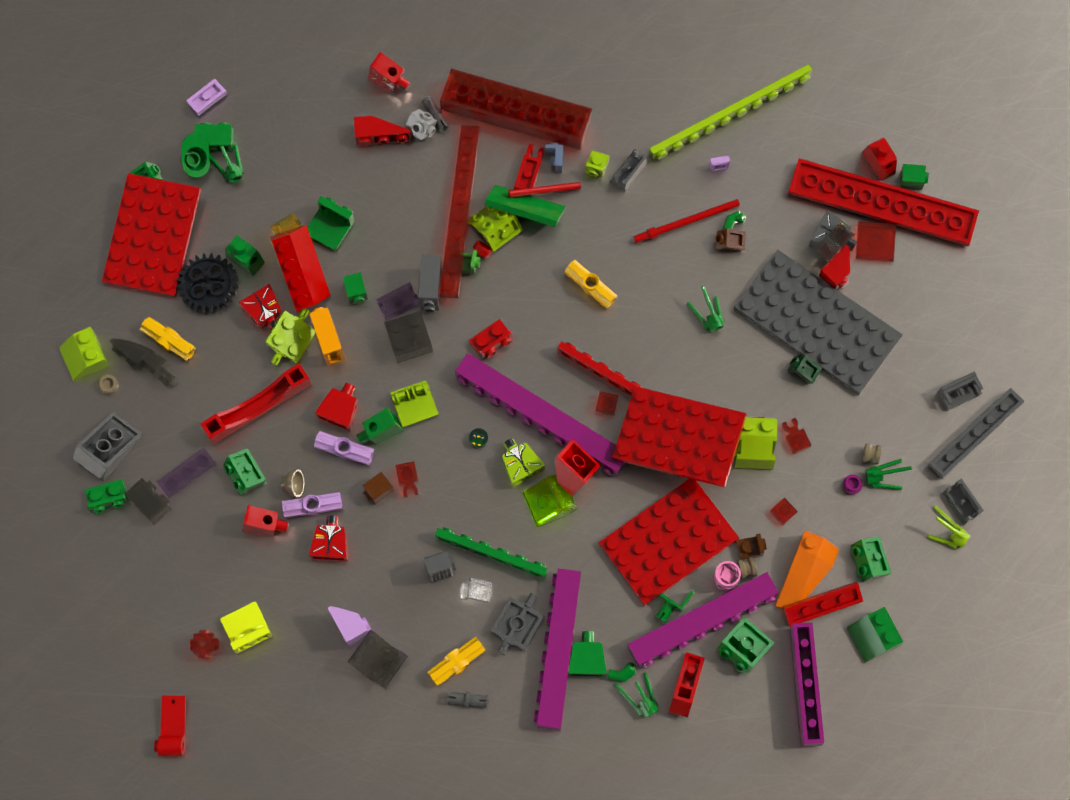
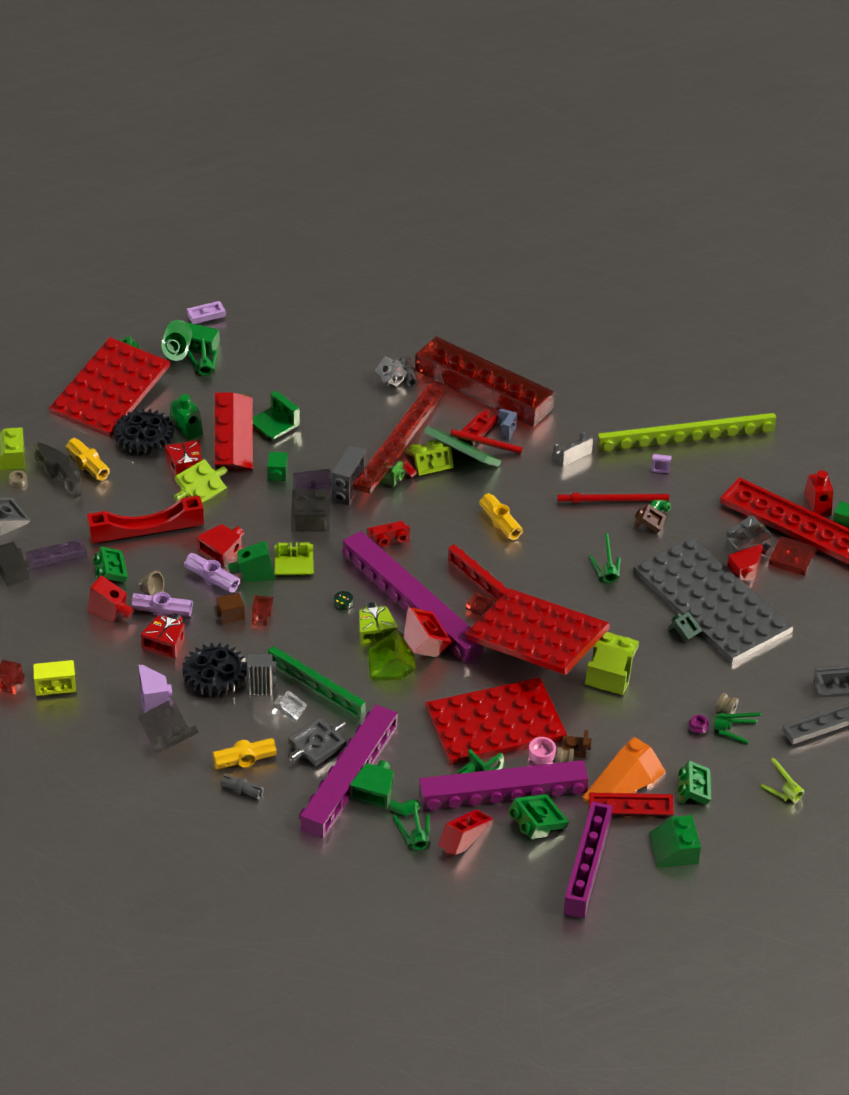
camera: 15 degrees right, 30 degrees down
light orange window [309,307,345,366] -> none
red slope [354,116,412,146] -> none
red torso [368,52,411,92] -> none
lime bracket [585,150,609,178] -> none
clear red plate [770,497,798,525] -> none
clear red plate [782,417,812,455] -> none
dark grey hinge [942,478,984,525] -> none
none -> black gear [182,643,247,696]

